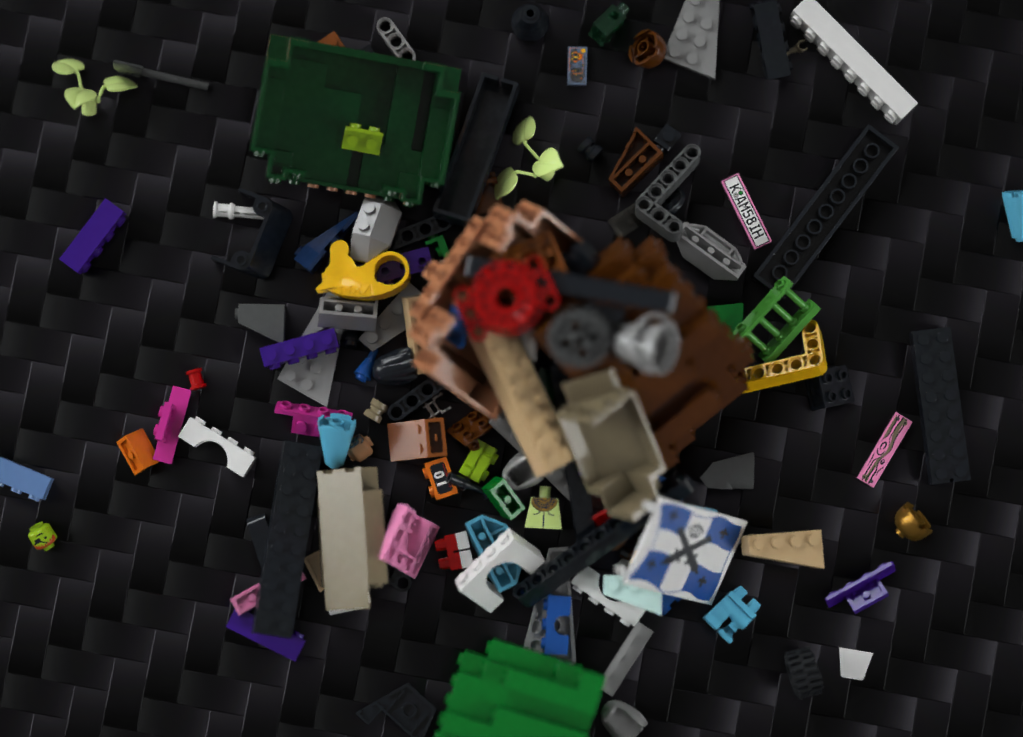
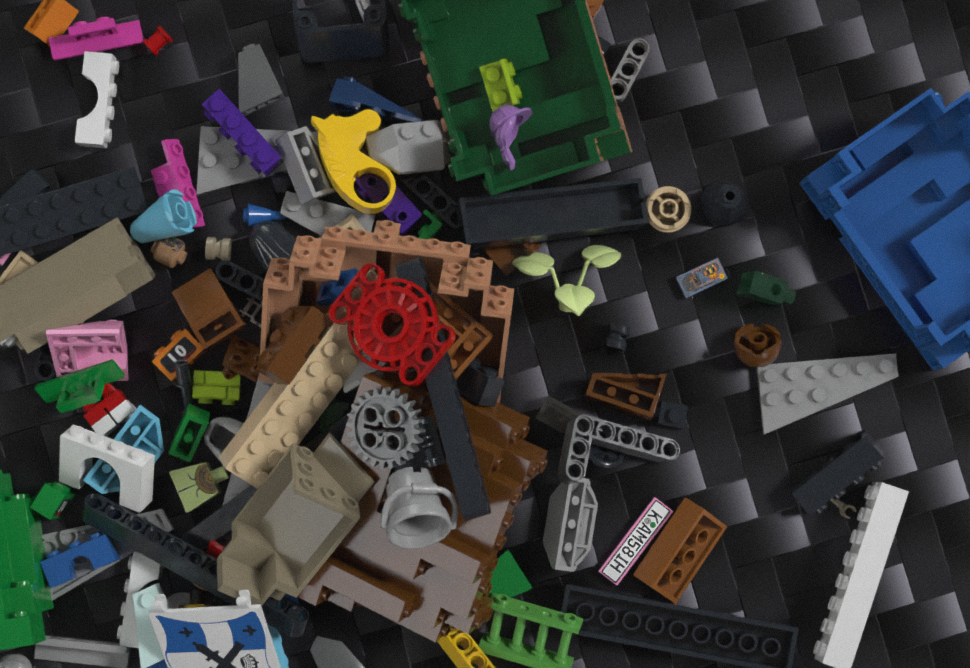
camera: 60 degrees right, 0 degrees up
none -> green brick [30,481,75,520]
none -> green bracket [35,359,125,413]
none -> reddish brown wedge [256,306,334,385]
none -> medium lavender piece [489,105,532,171]
none -> dark orange slope [633,497,727,604]
none -> tan cone [646,186,691,232]

